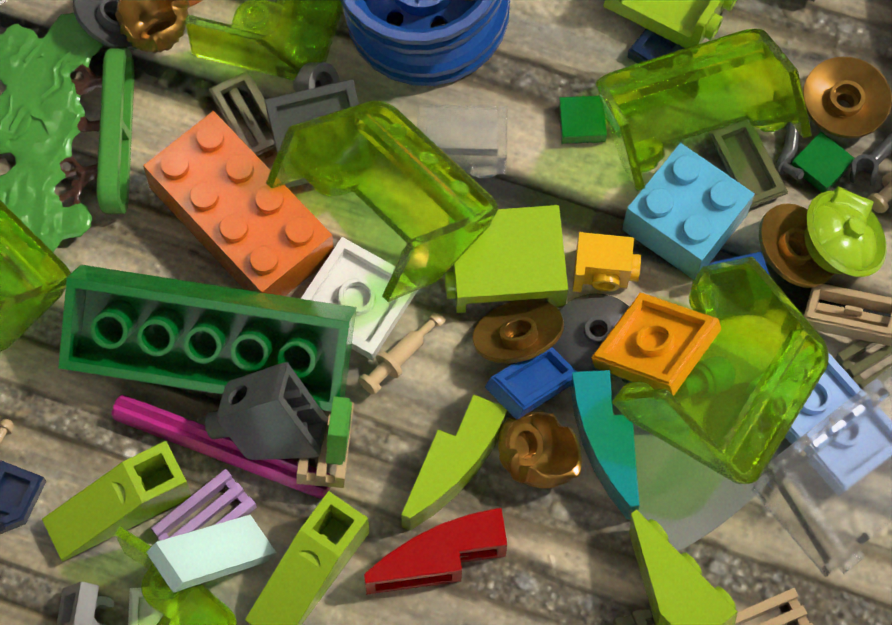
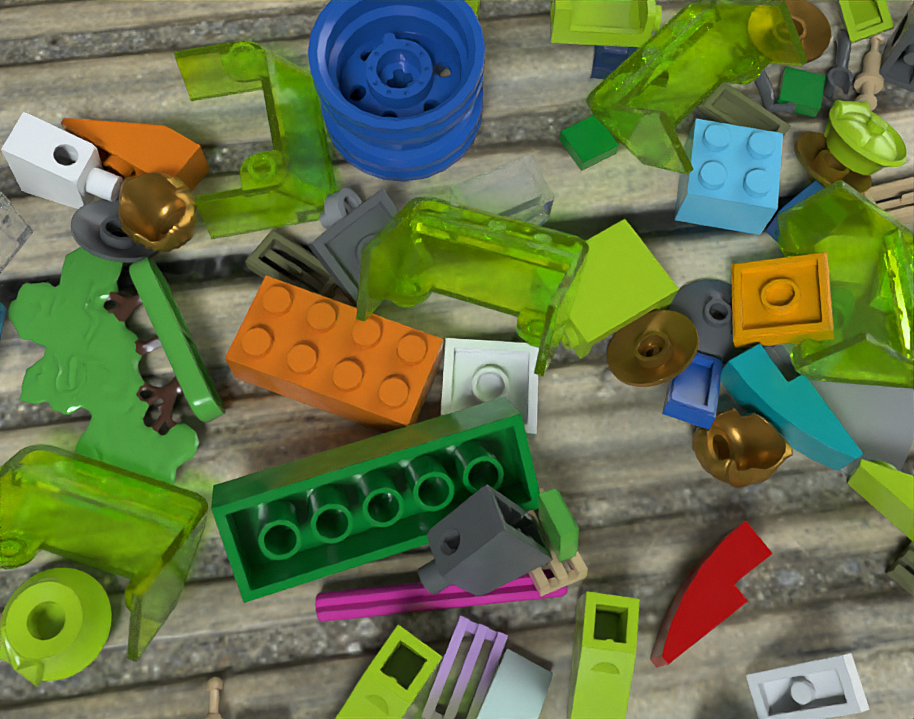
camera: 30 degrees left, 0 degrees up
tan piece [358,313,446,395] -> none
lime slope [401,394,508,531] -> none
yellow brick [572,232,641,292] -> none

